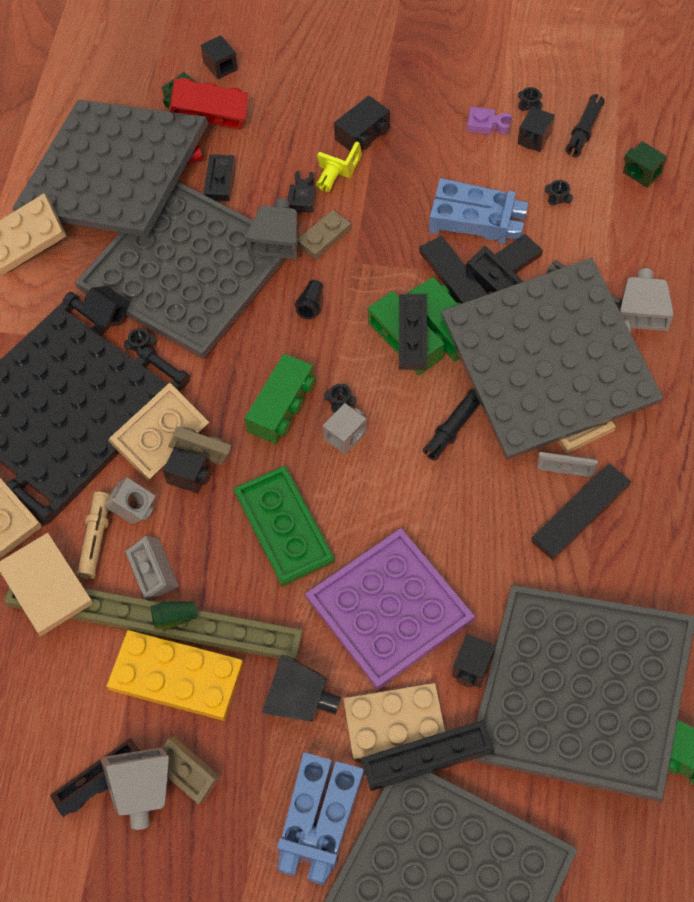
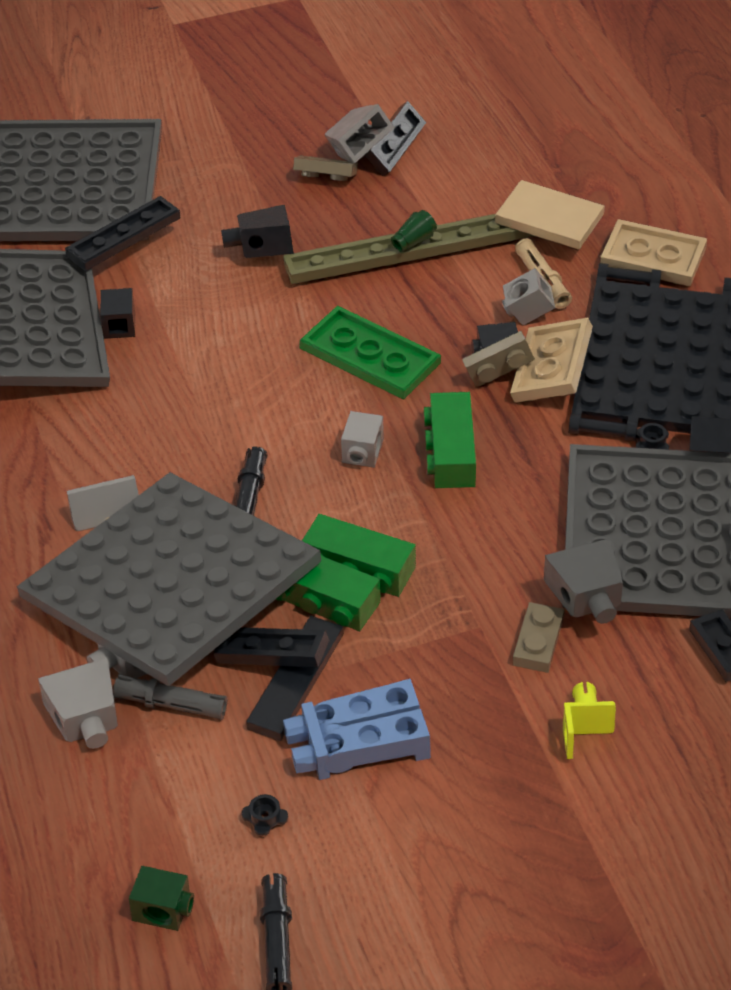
camera: 150 degrees right, 15 degrees down
yellow plate [106,630,244,721] -> none
light grey slope [125,535,179,601] -> none
medium blue hips [277,752,365,886] -> none
black plate [288,171,316,213] -> none
black cone [295,280,323,319] -> none
medium lavender plate [305,528,475,691] -> none
black plate [324,384,356,413] -> none
black brick [334,95,390,151] -> none
tan plate [343,683,445,762] -> none
black plate [399,294,427,370] -> none
black tile [419,236,488,304] -> none
medium lavender plate [467,107,512,135] -> none
black plate [518,87,543,110] -> none
black brick [518,107,555,152] -> none
black tile [531,464,631,560] -> none

